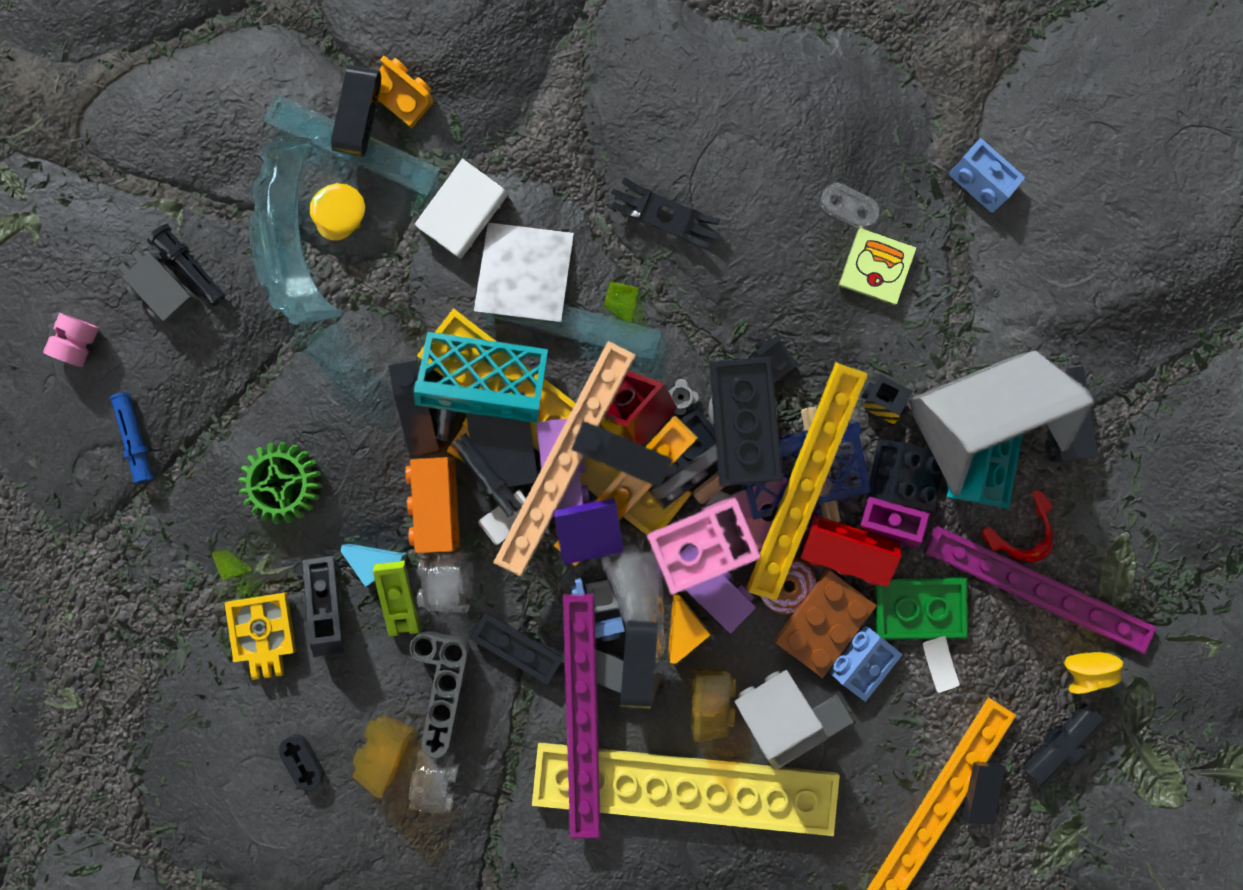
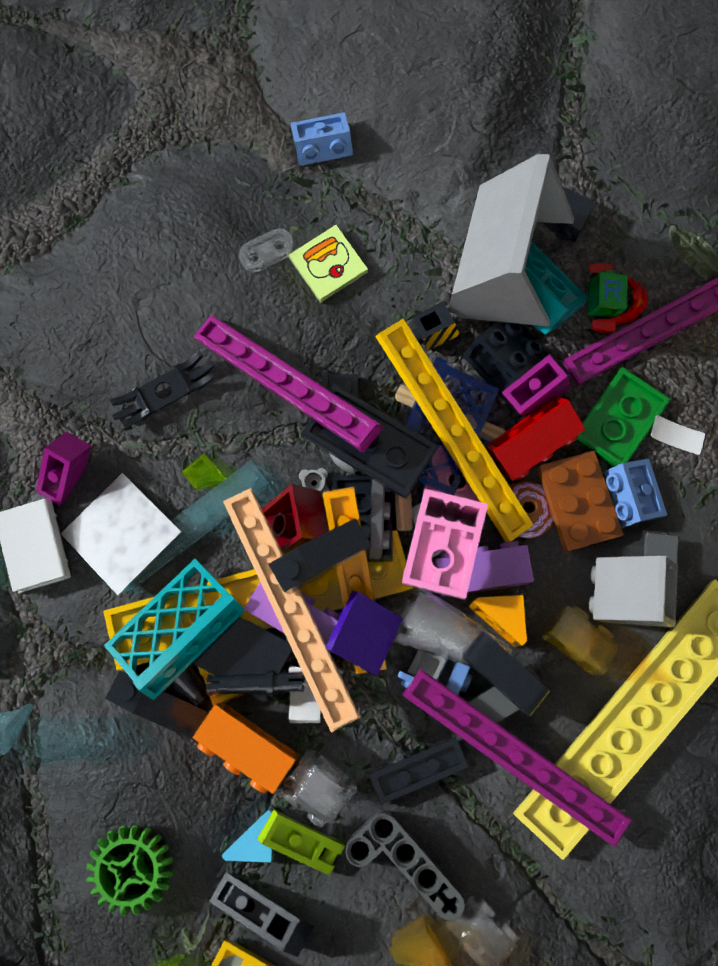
camera: 50 degrees left, 10 degrees down
none -> magenta slope [36,432,91,506]
none -> magenta tile [193,315,383,453]
none -> green brick [588,270,628,318]

